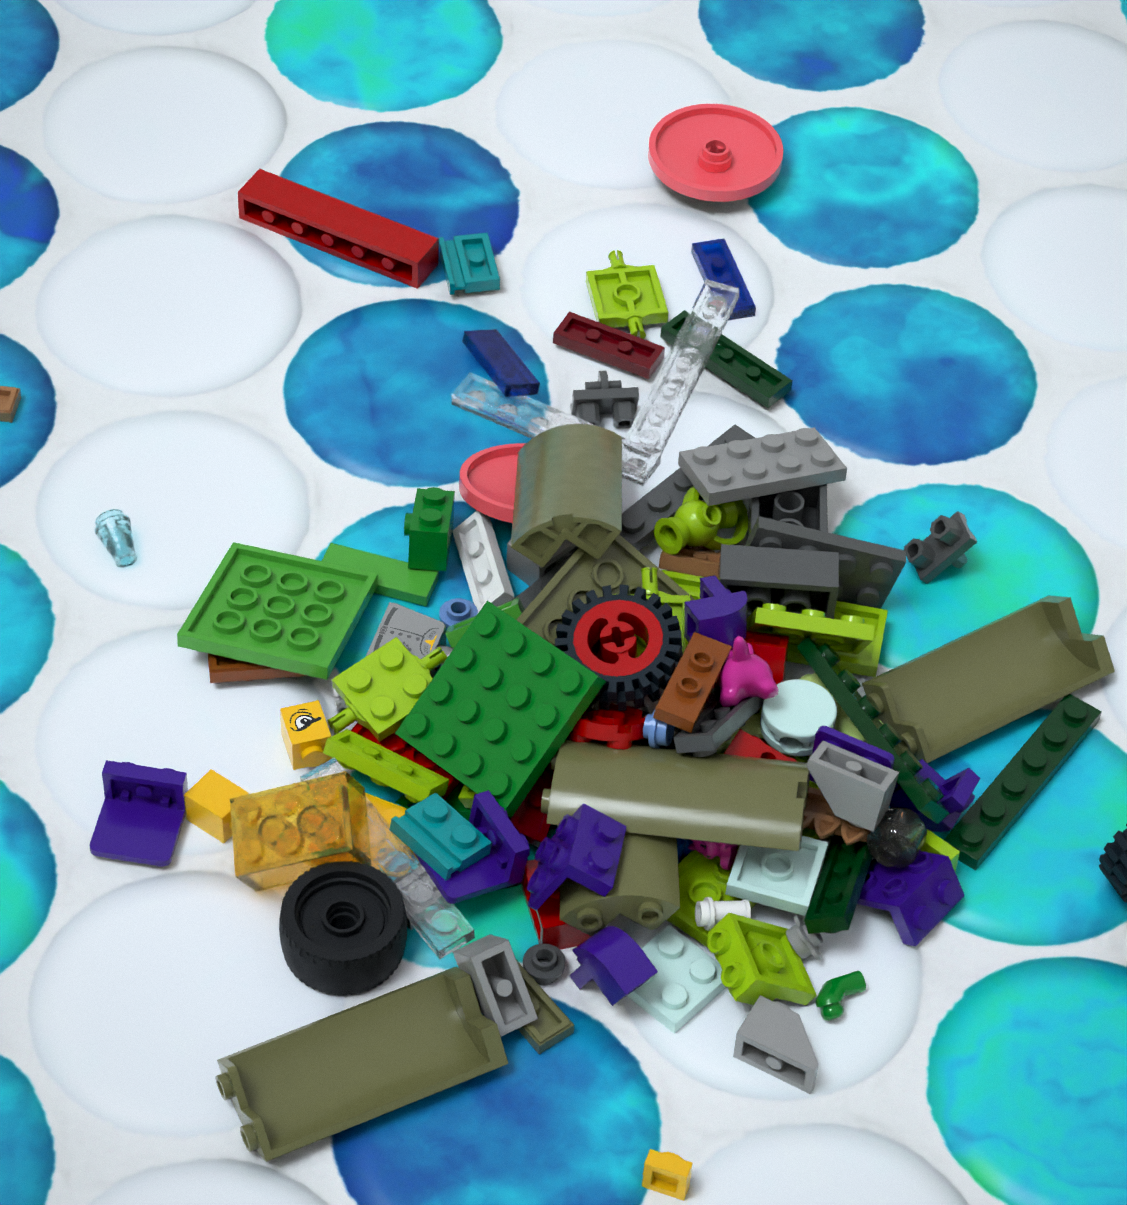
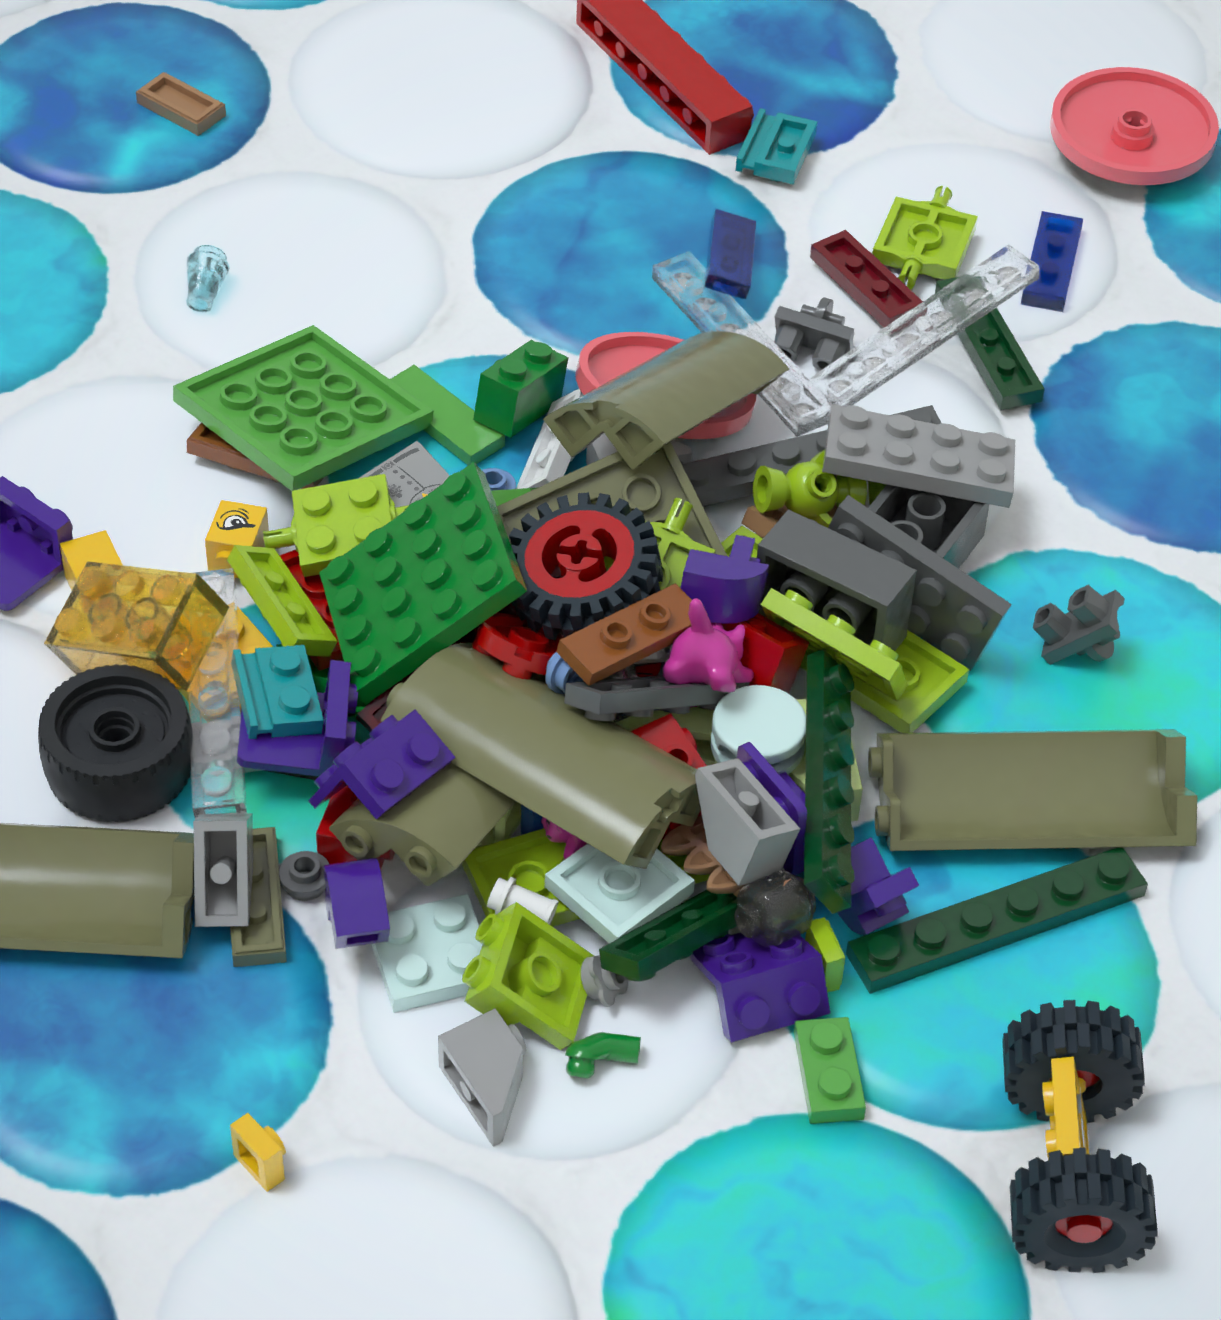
camera: 30 degrees right, 0 degrees up
none -> bright green plate [794,1017,866,1124]

